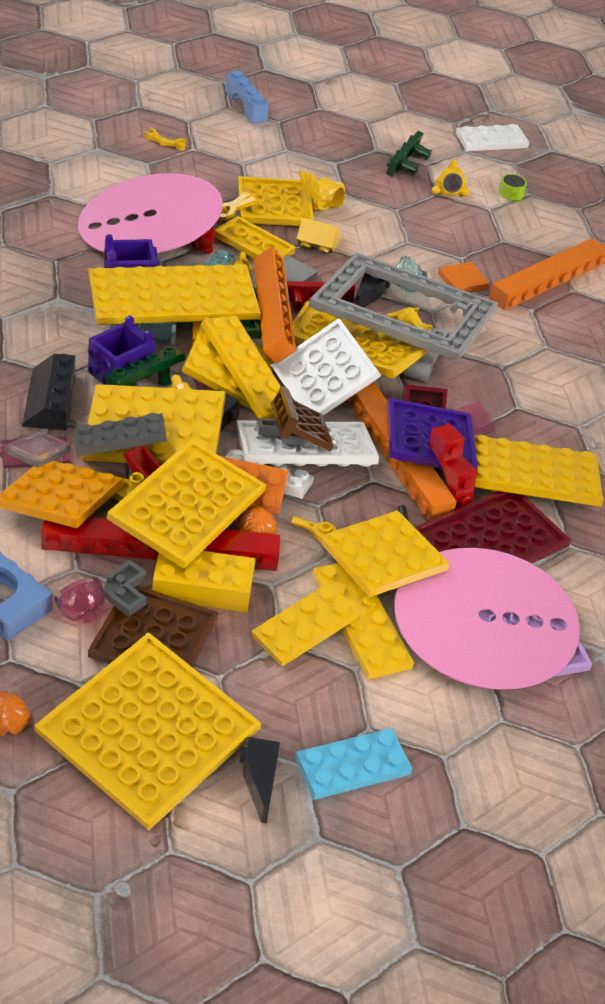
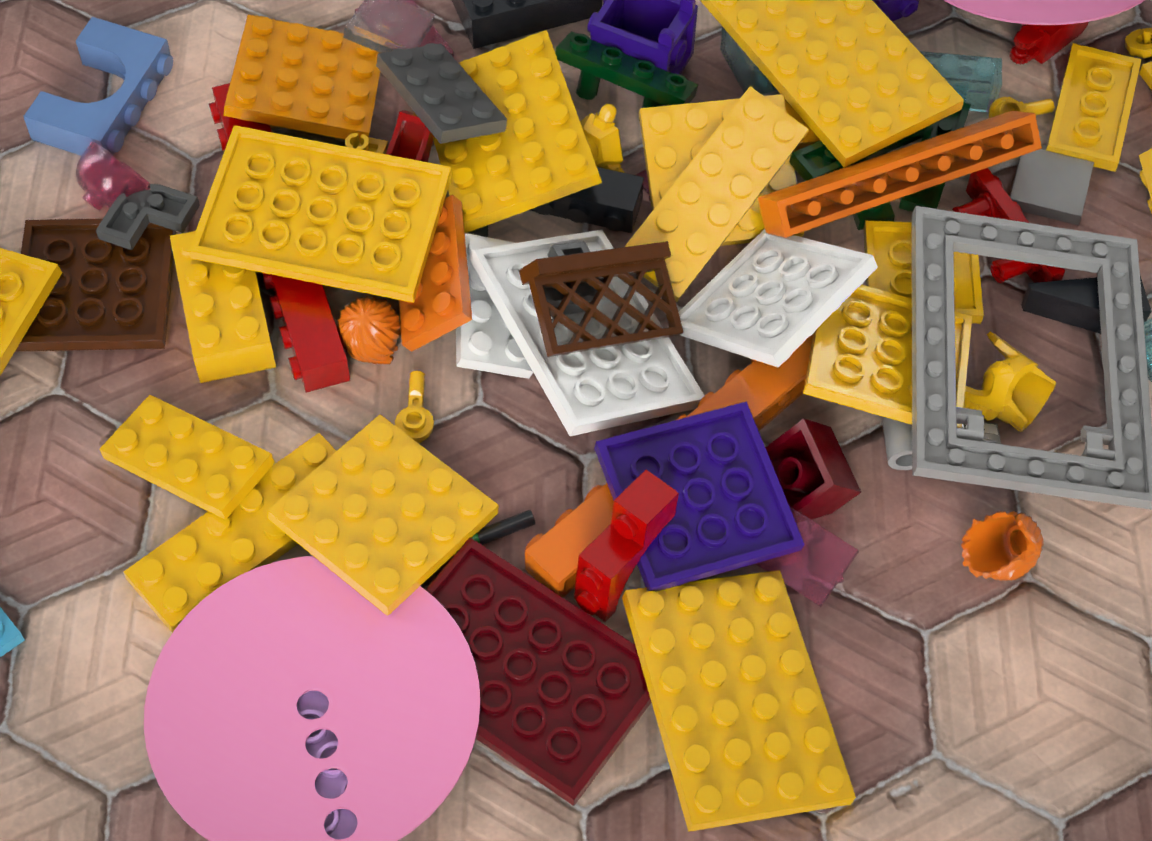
camera: 75 degrees right, 15 degrees up
none -> orange hair [961,511,1044,581]

